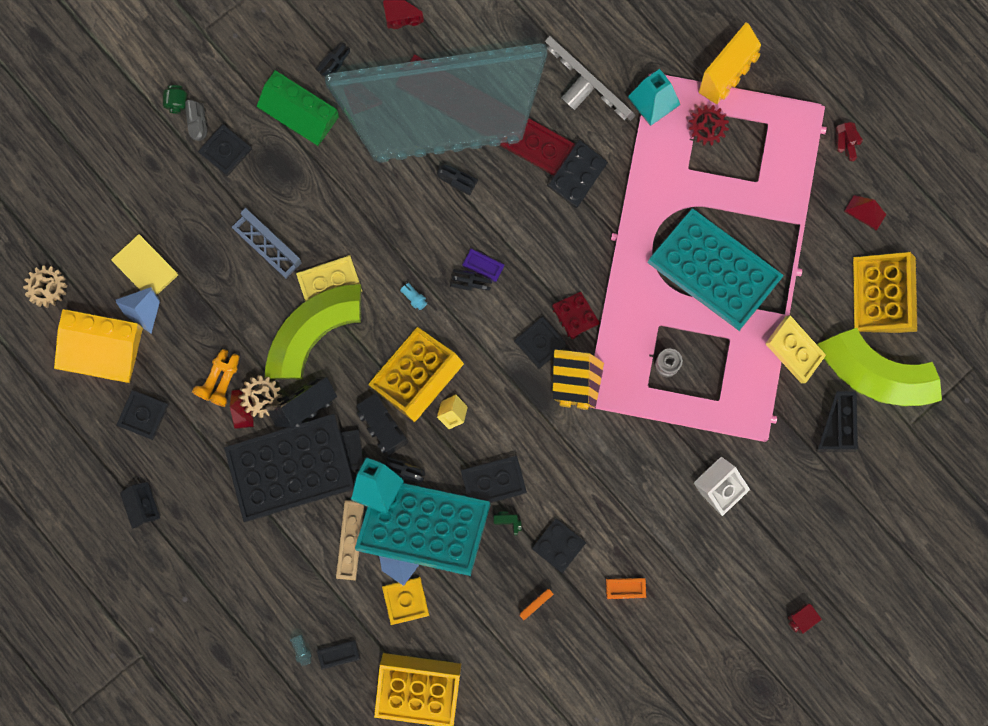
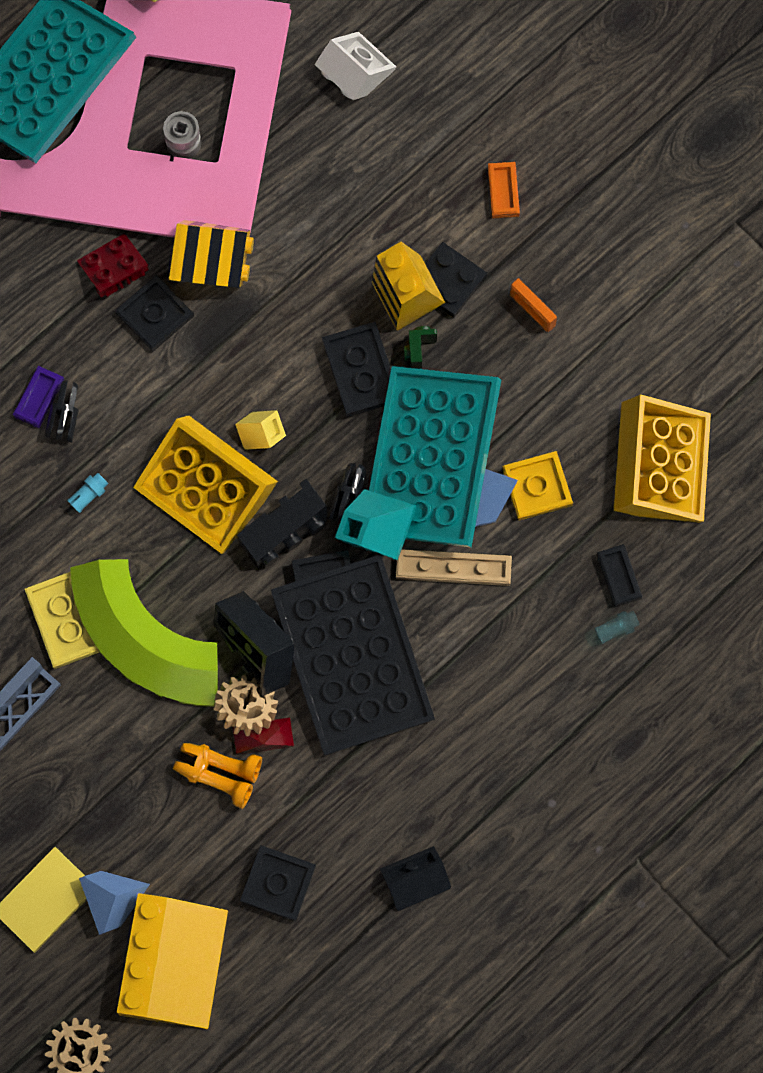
camera: 90 degrees left, 5 degrees down
none -> yellow slope [372,242,445,330]

